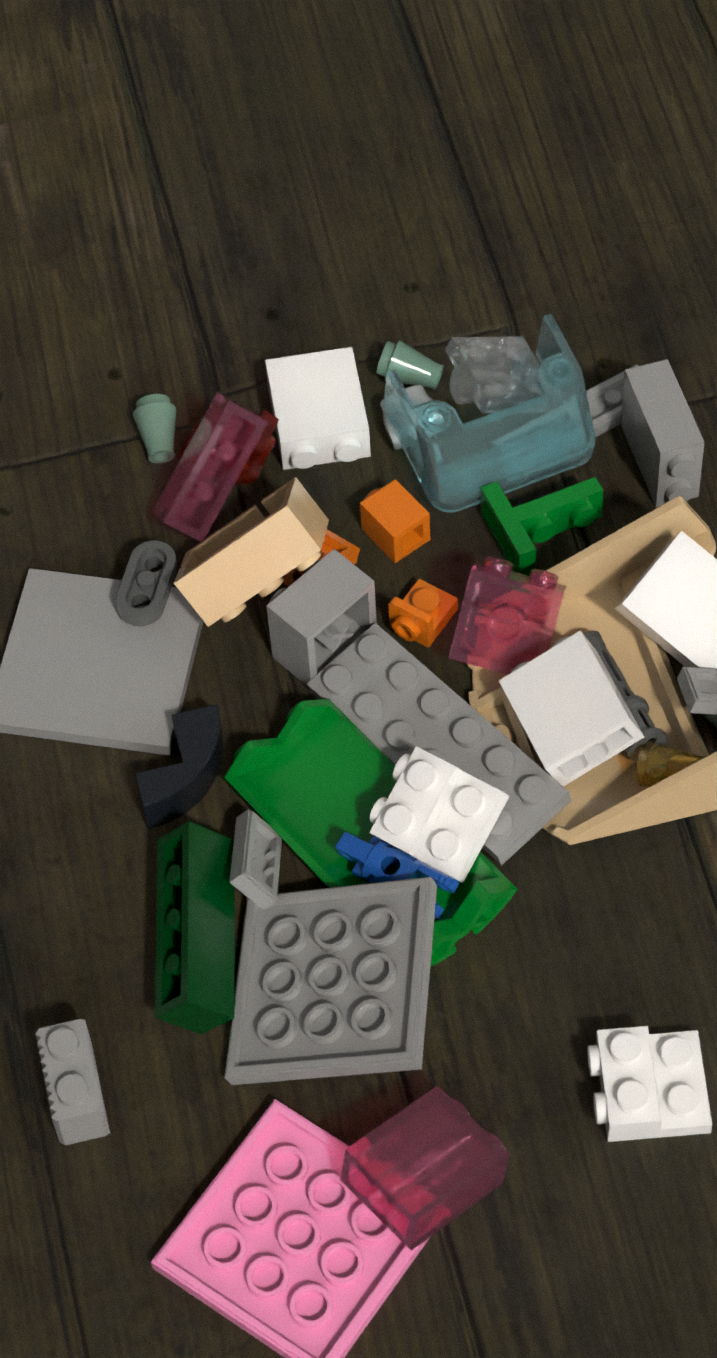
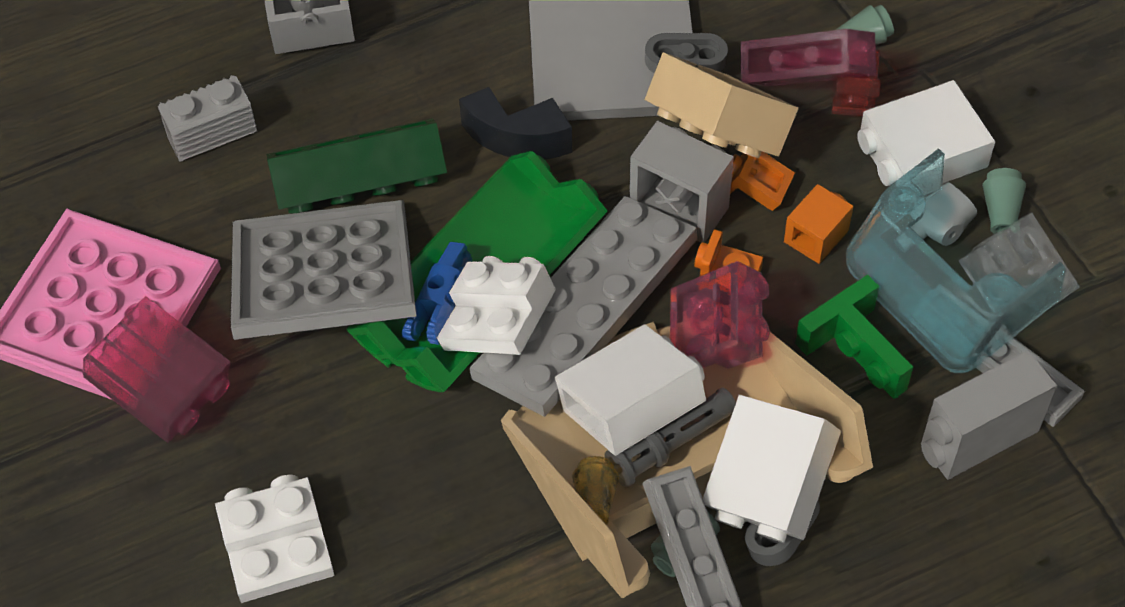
camera: 75 degrees right, 0 degrees up
light grey plate [229,809,282,910] -> none

